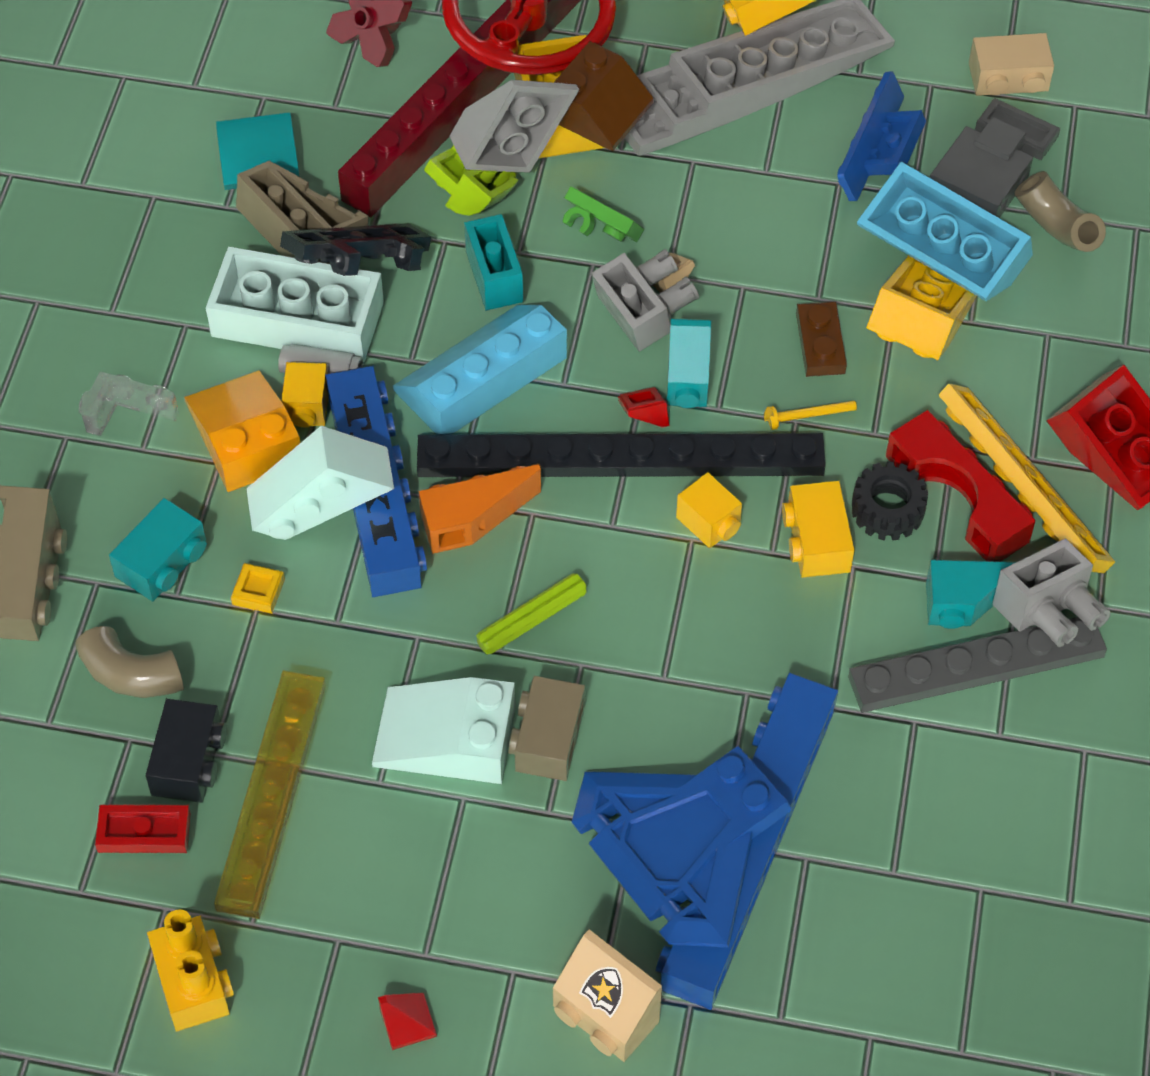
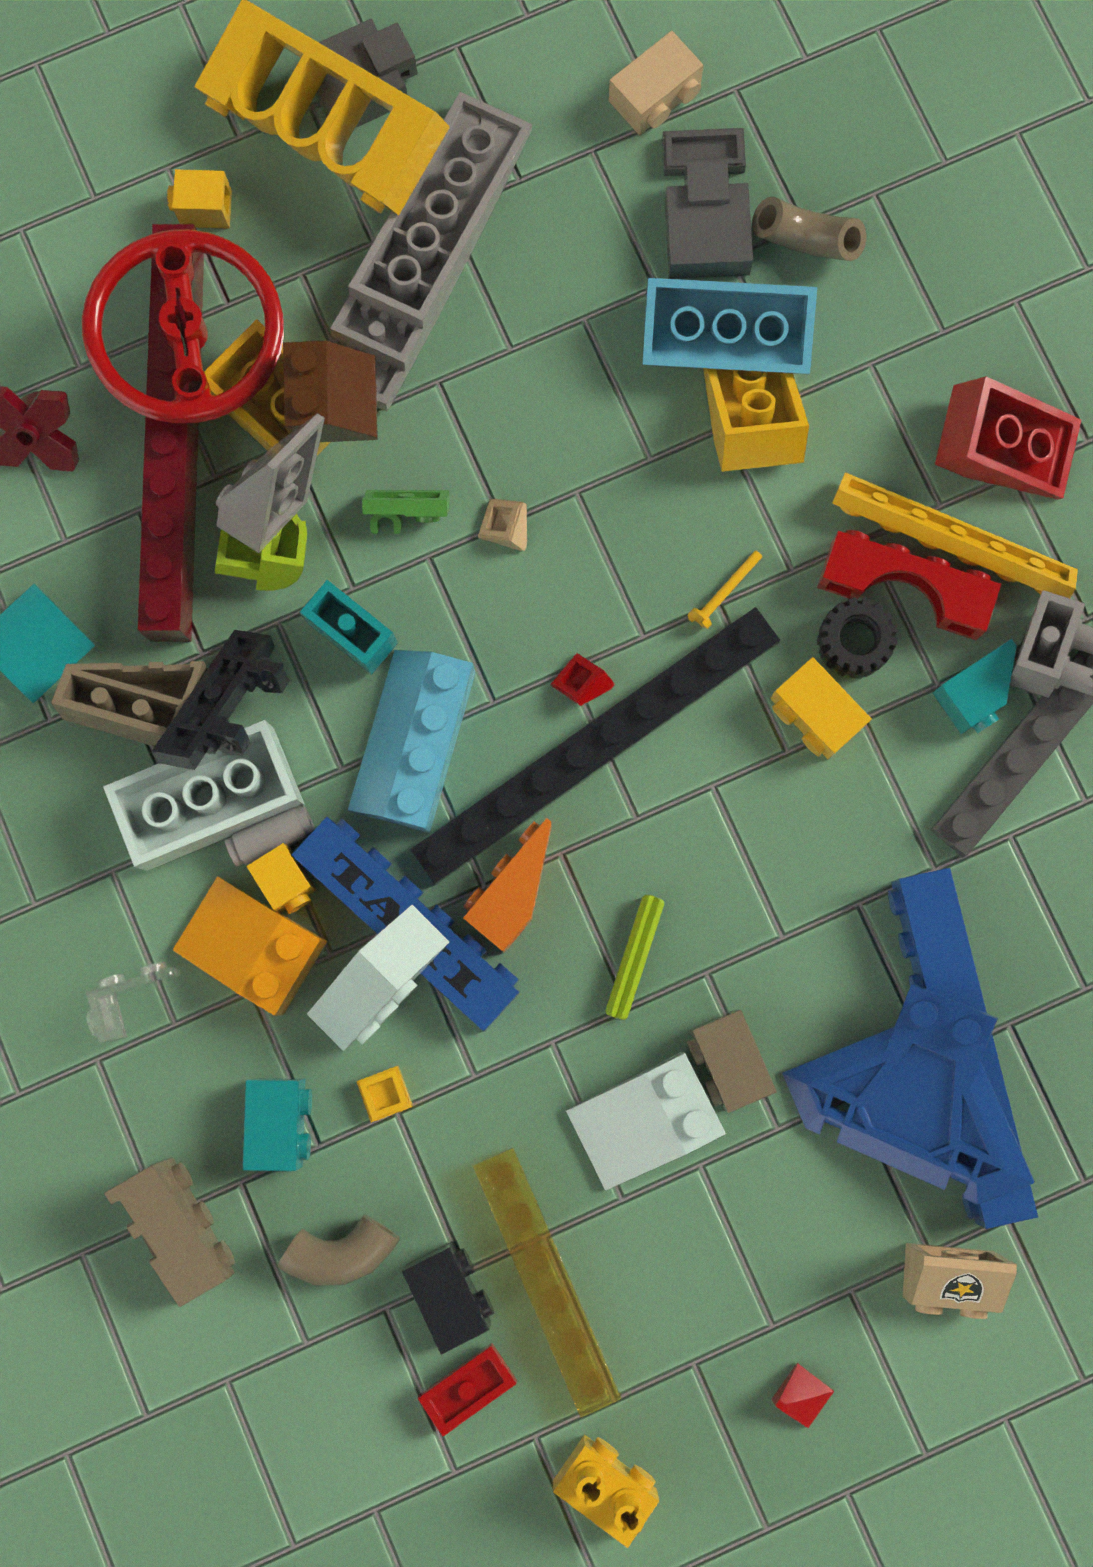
camera: 30 degrees left, 25 degrees up
light grey brick [591,249,699,352] -> none
slope [667,319,711,408] -> none
yellow brick [676,472,742,548] -> none
reddish brown plate [796,302,847,377] -> none
blue bracket [837,71,926,201] -> none

